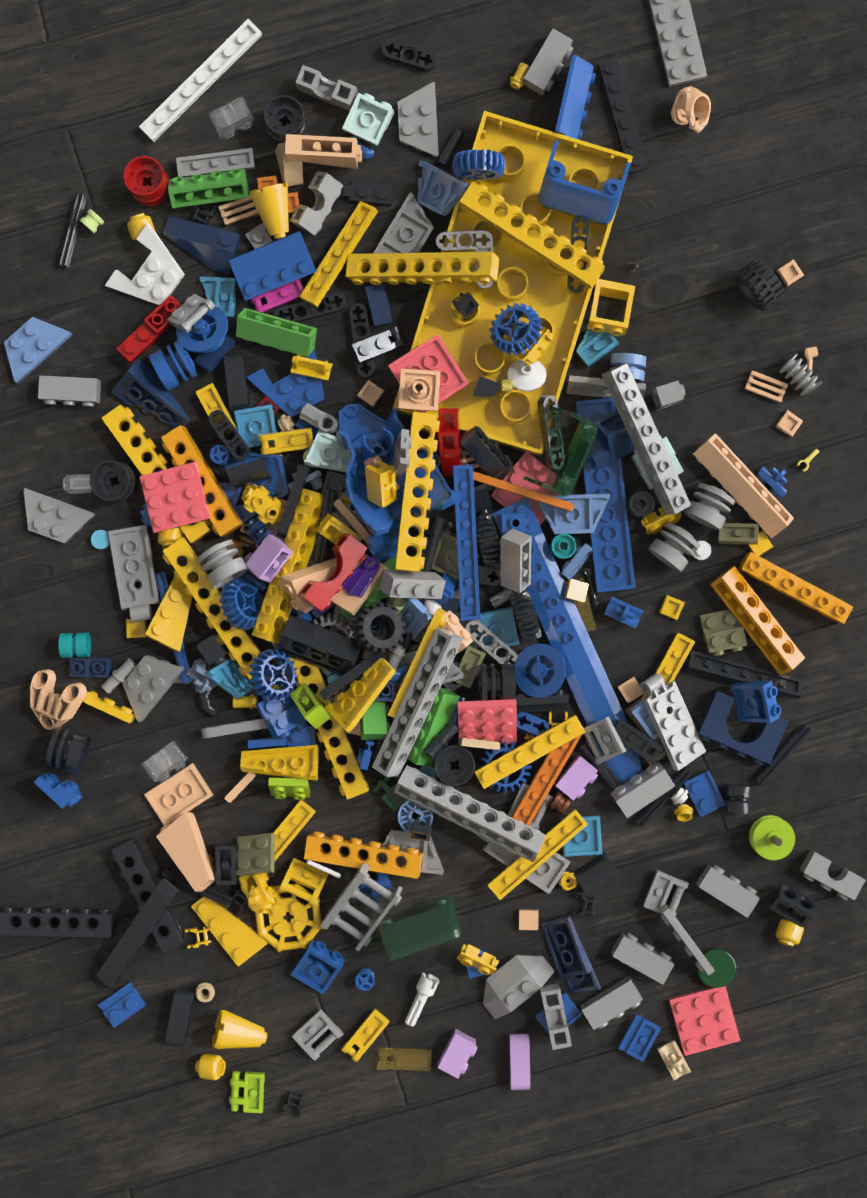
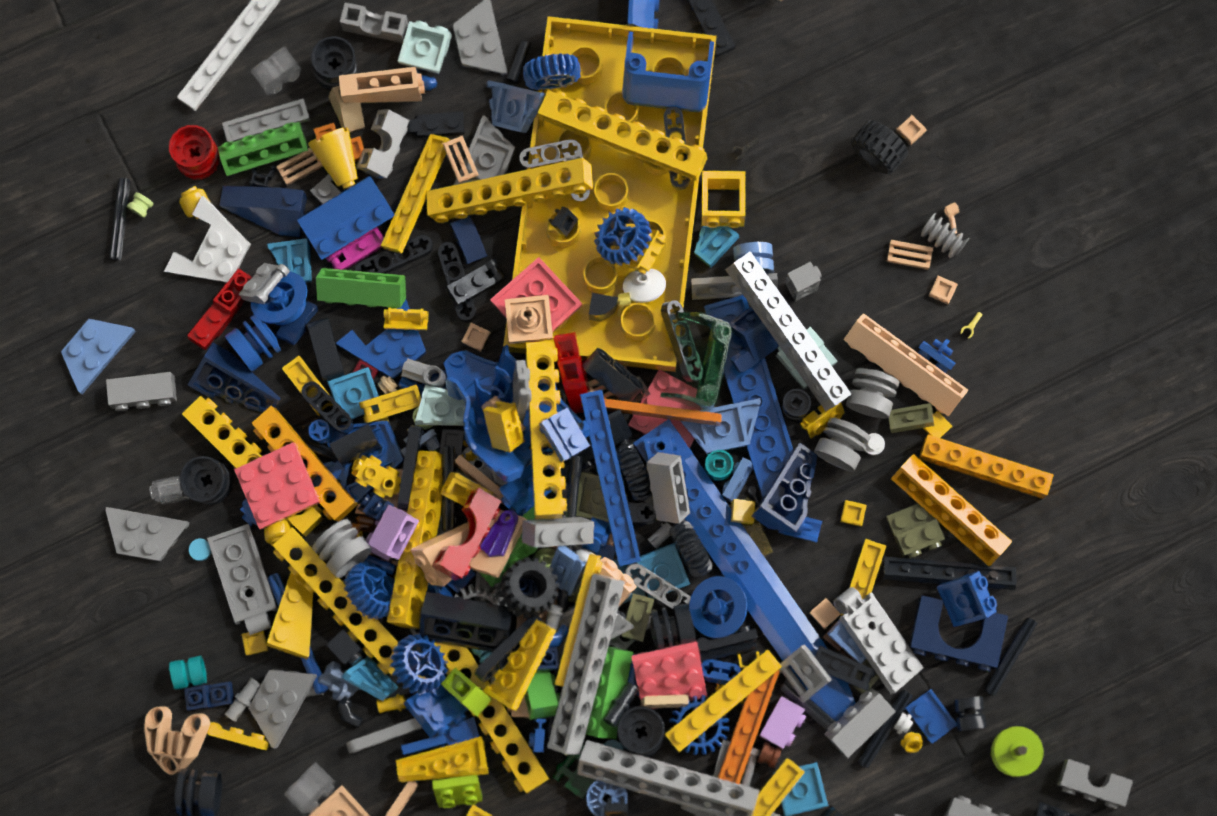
camera: 10 degrees left, 10 degrees down
none -> light nougat tile [443,136,479,184]
none -> plate [539,408,590,462]
none -> dark blue wedge [751,443,818,533]

